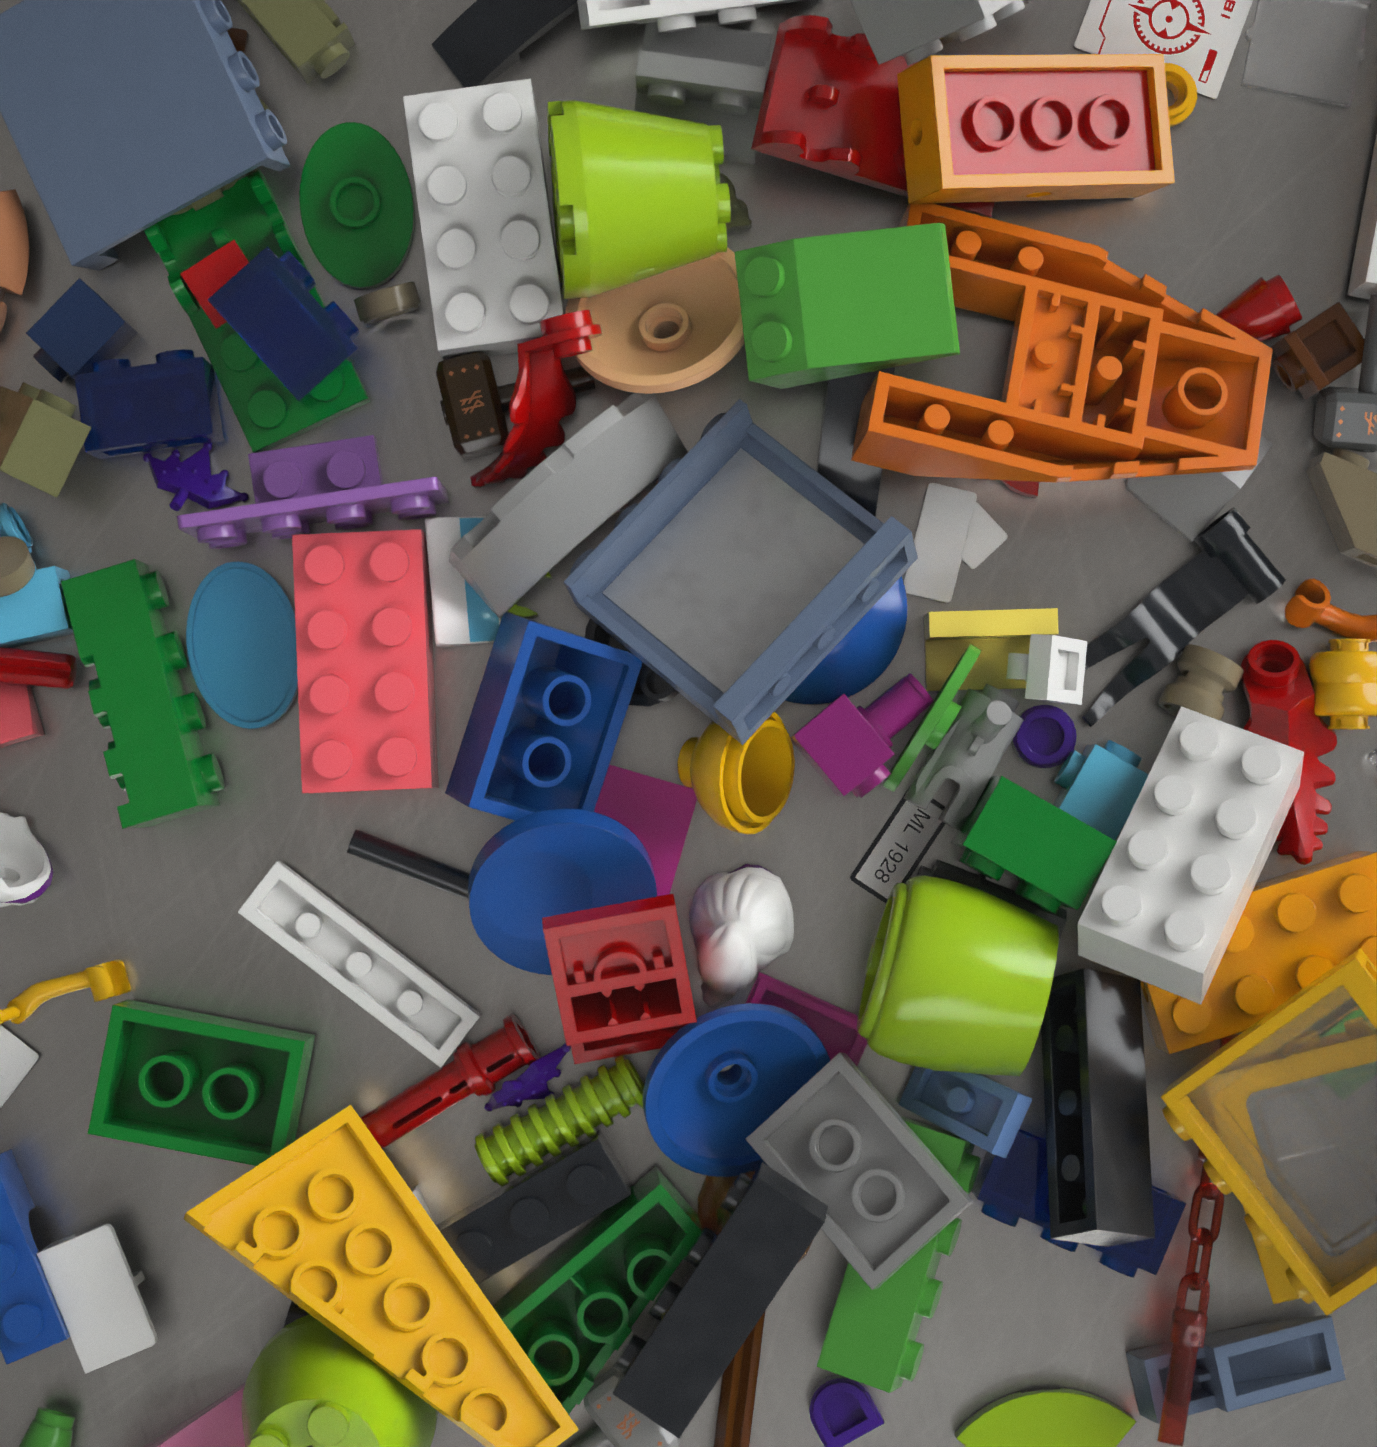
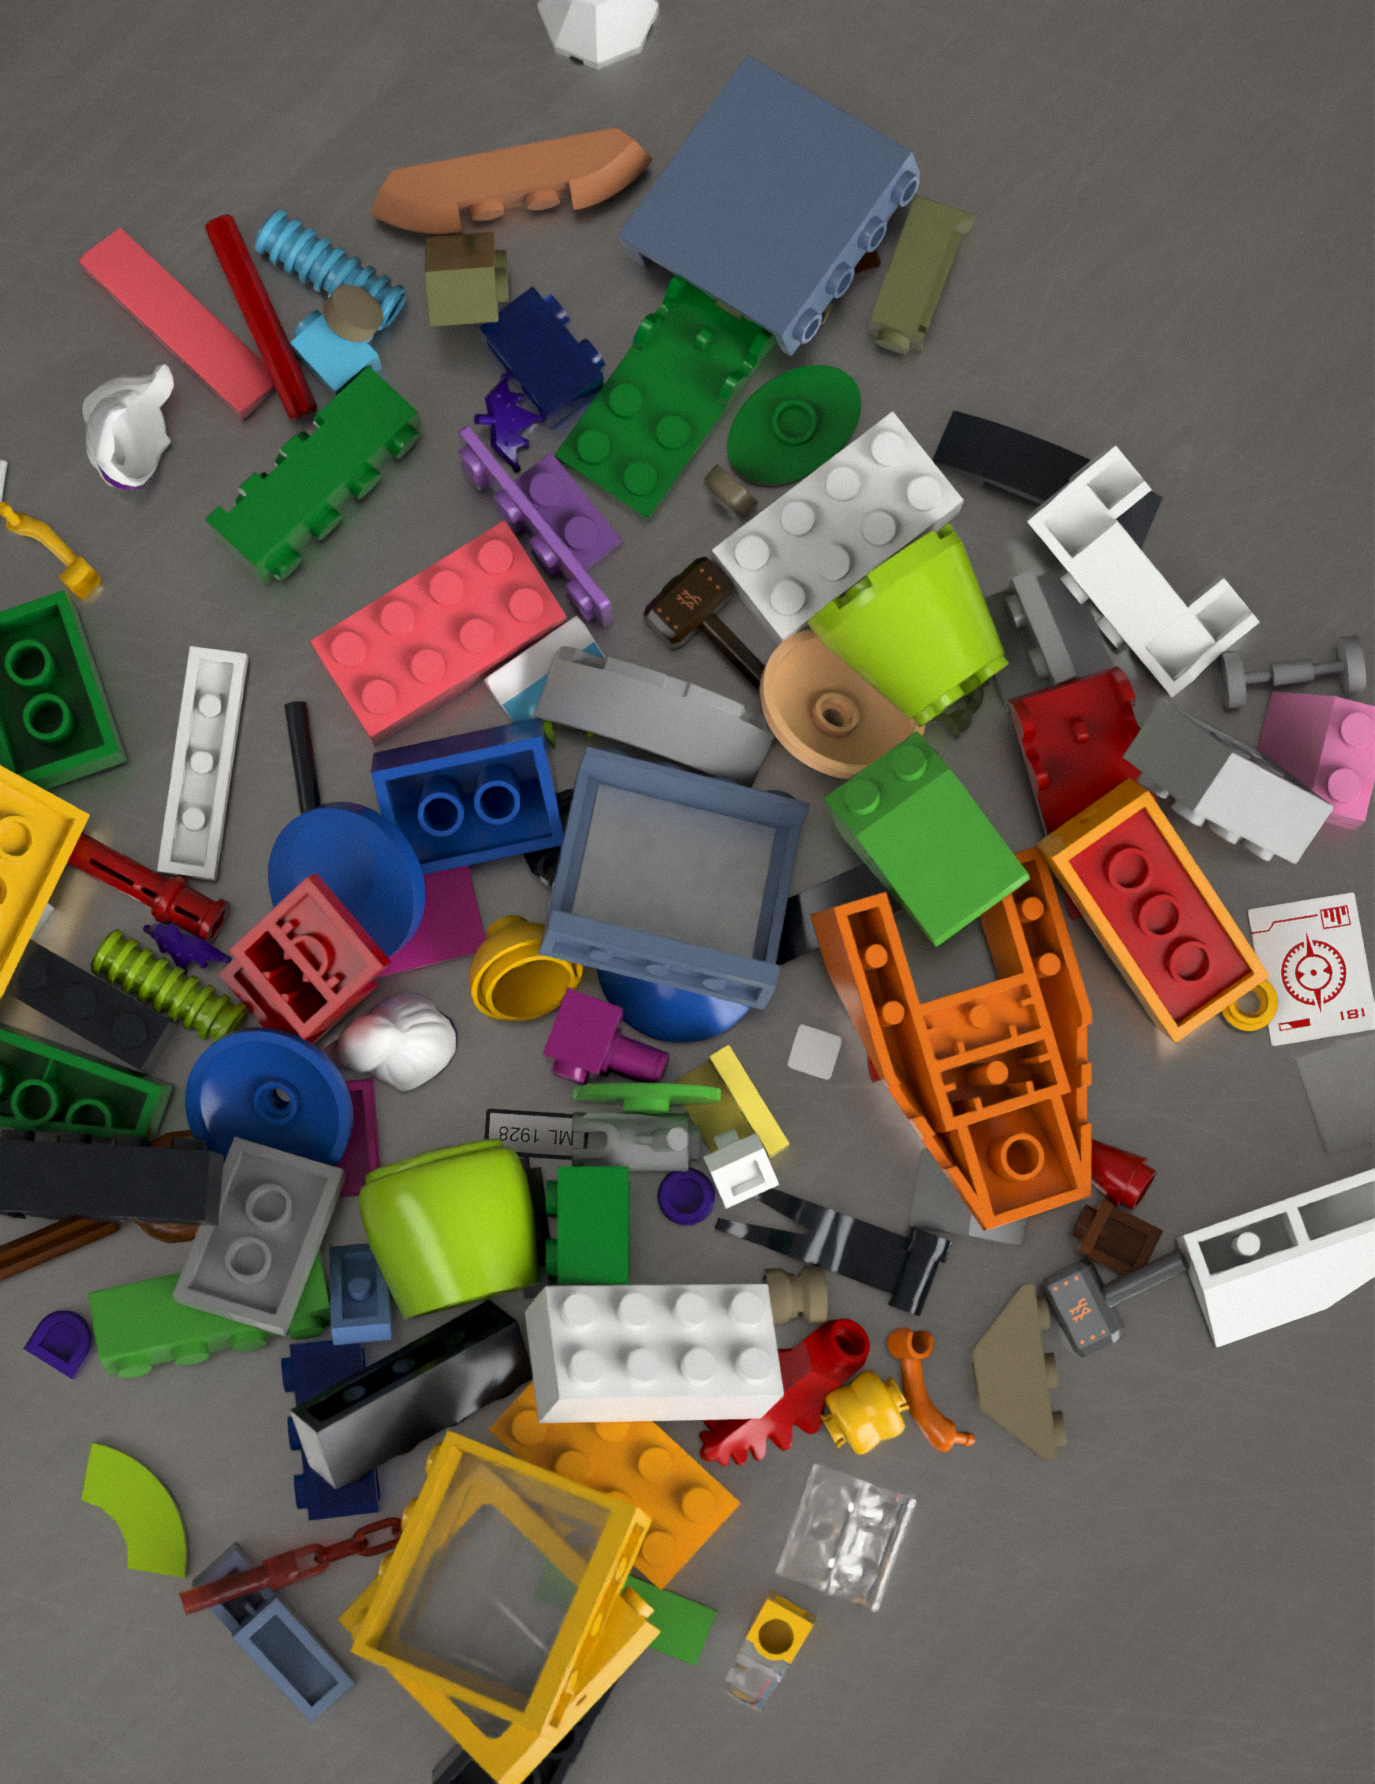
camera: 60 degrees right, 5 degrees down
dark blue brick [26,278,138,387] -> none
red tile [180,239,270,329] -> none
dark azure piece [186,561,298,729] -> none
clear blue brick [208,246,360,404] -> none
red plant [470,310,602,488] -> none
white sticker [904,483,977,603] -> none
medium azure brick [1053,740,1149,840] -> none

